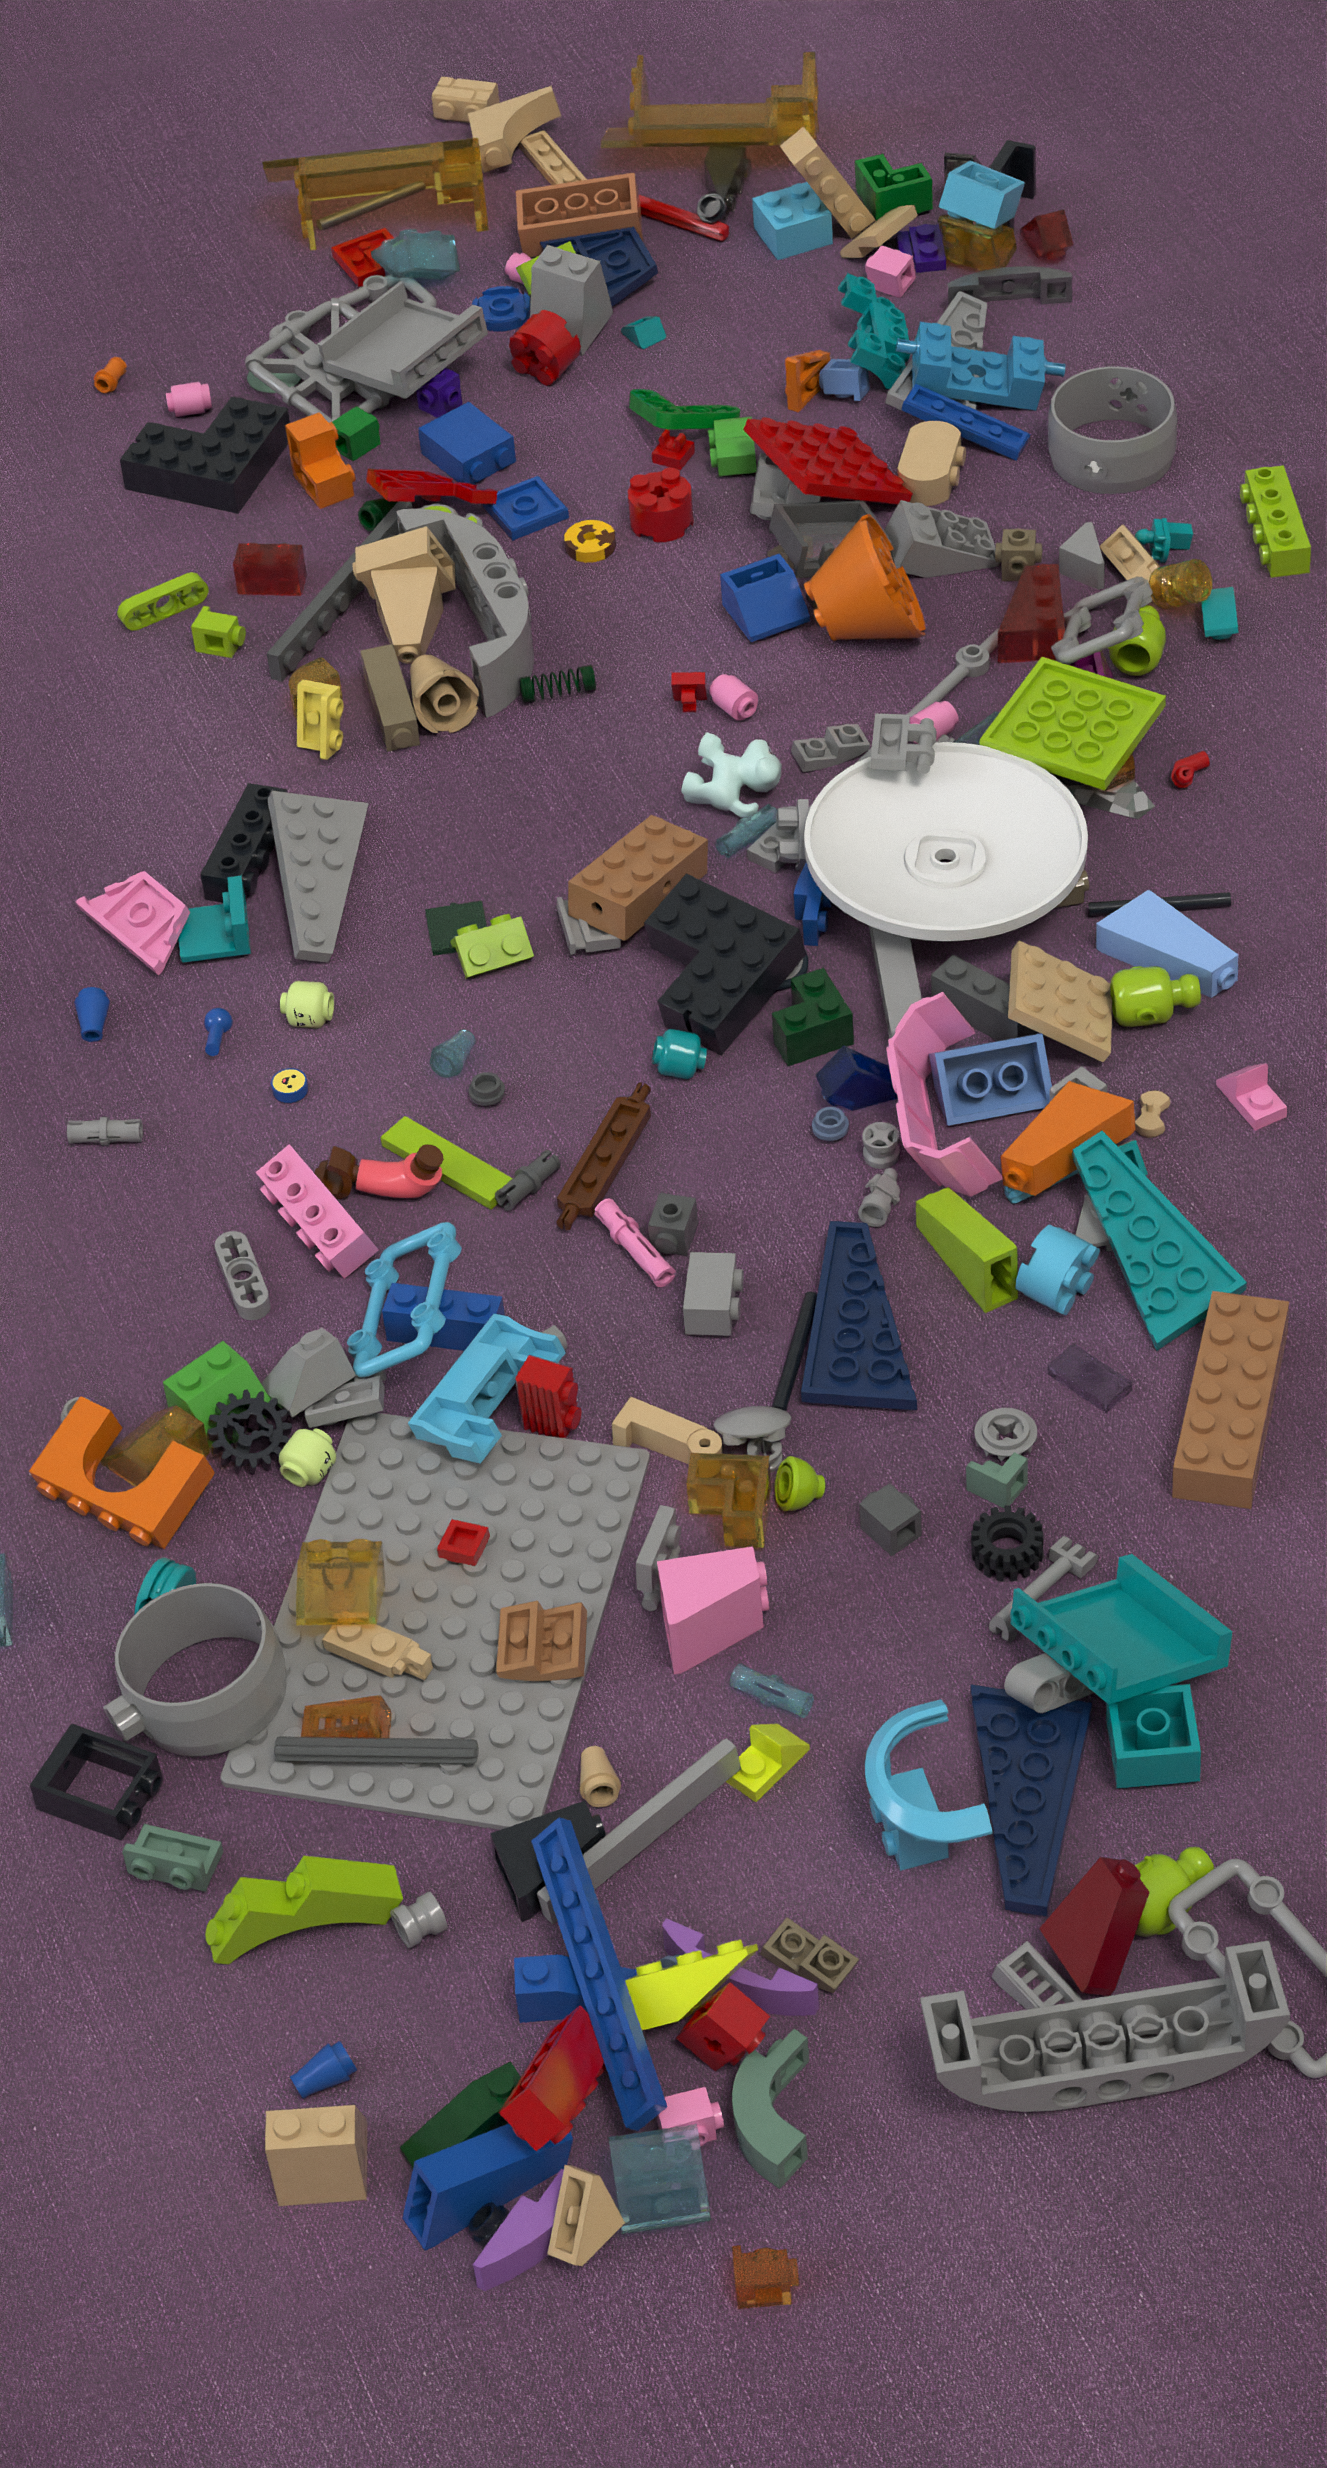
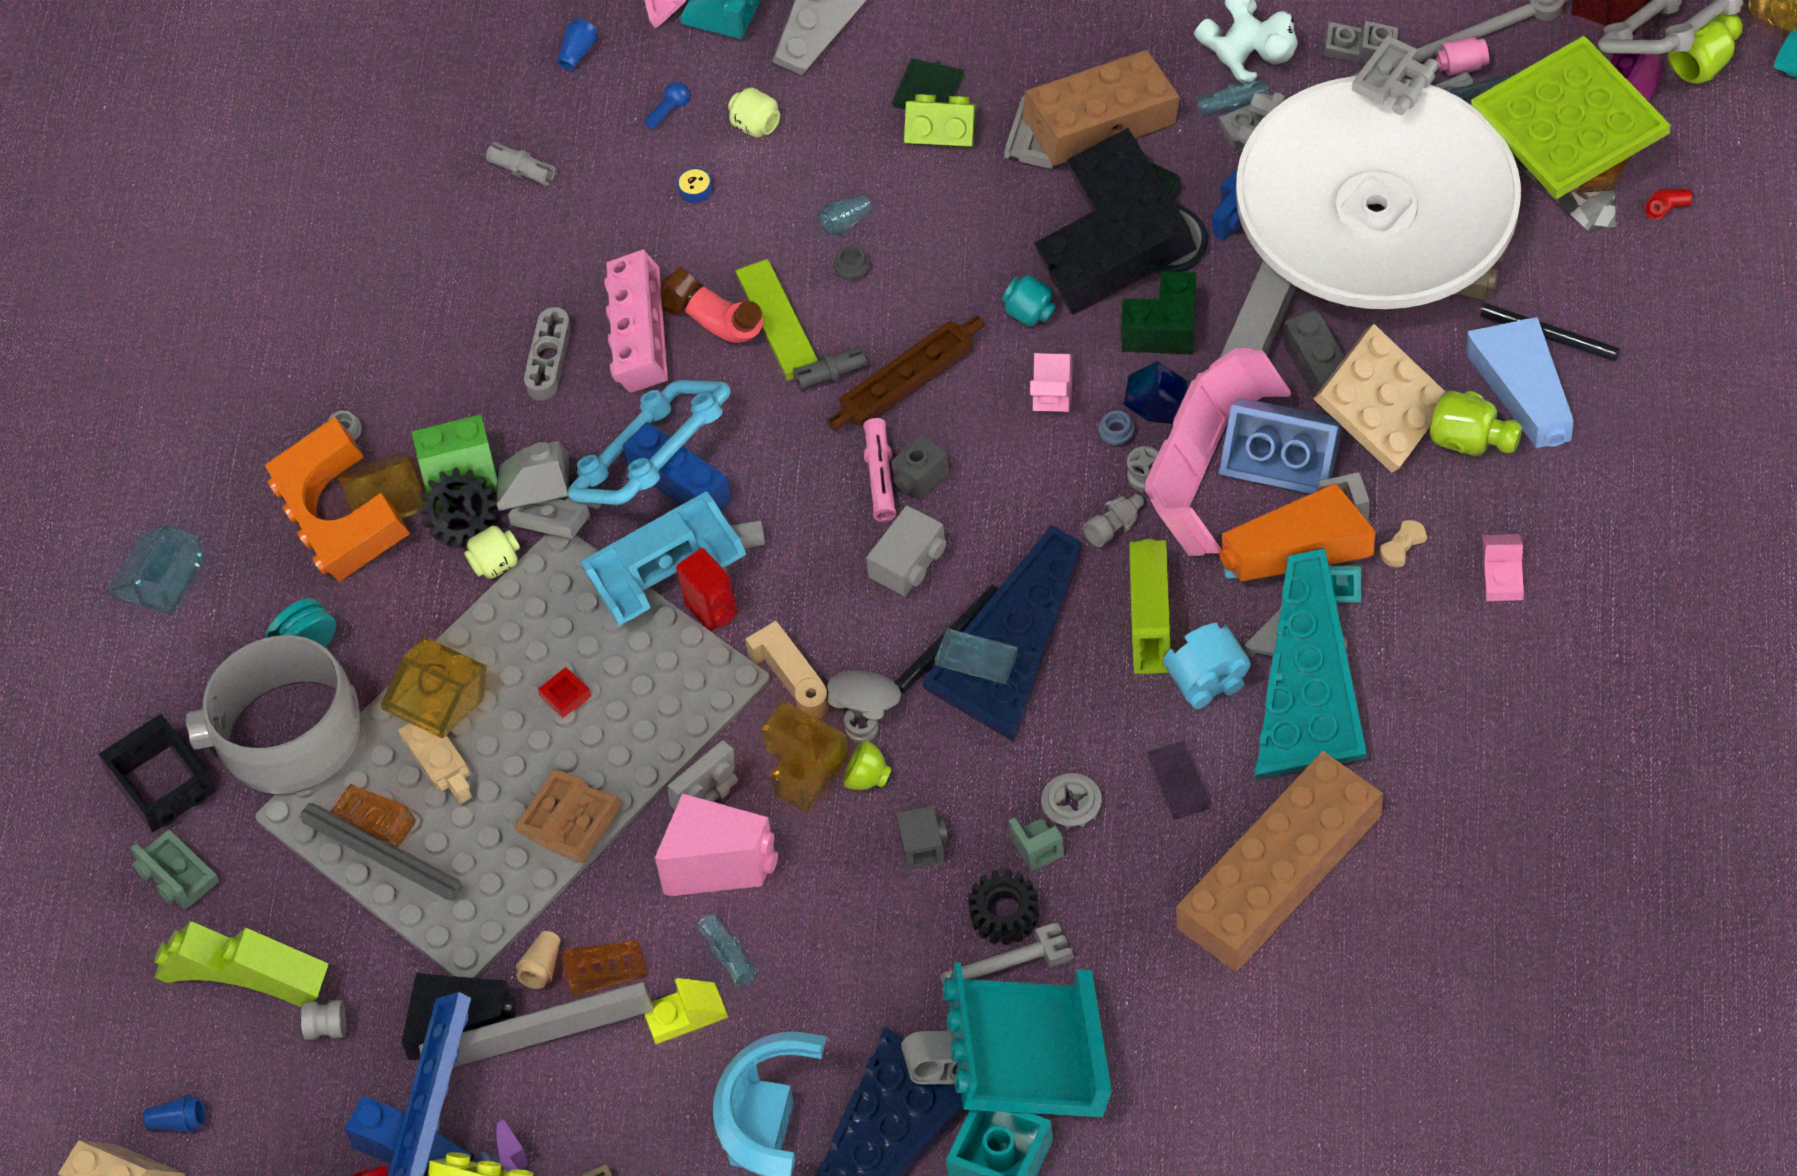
camera: 30 degrees right, 10 degrees up
none -> clear orange slope [561,940,647,996]
none -> clear light blue plate [935,628,1018,684]
none -> bright pink brick [1030,353,1073,412]

